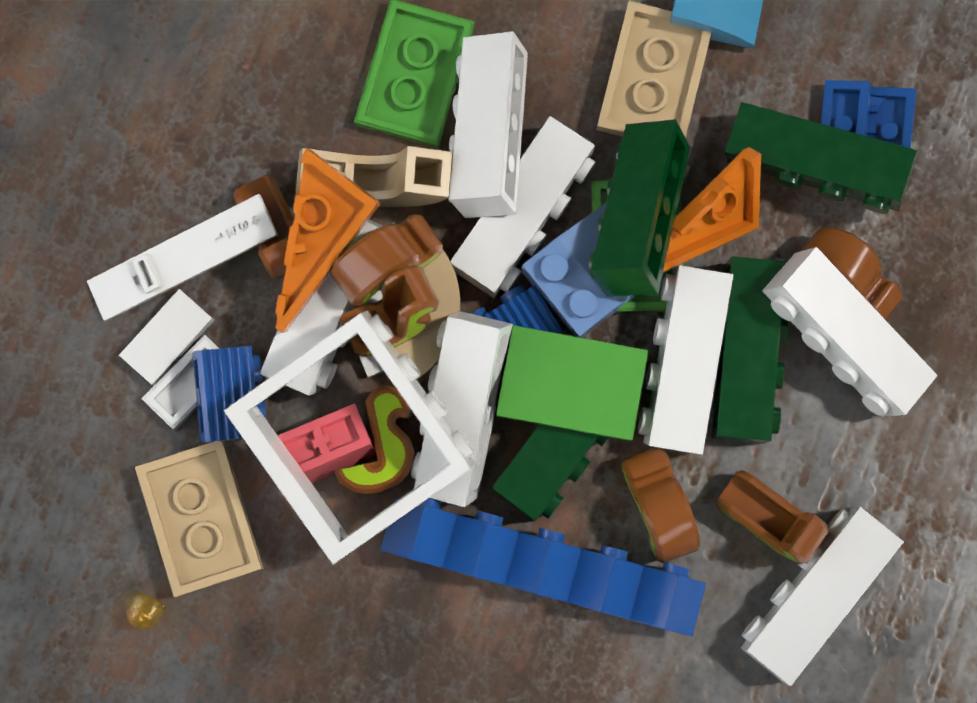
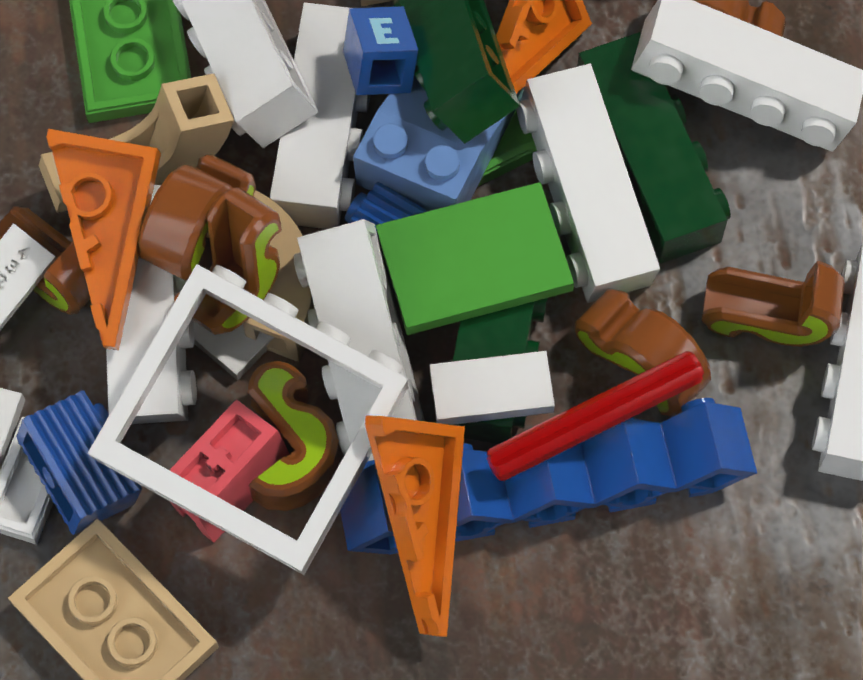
camera: 25 degrees left, 15 degrees down
none -> blue brick [343,6,418,95]
none -> orange wing [365,415,465,637]
none -> white tile [430,351,555,425]
none -> red axle [487,351,704,481]

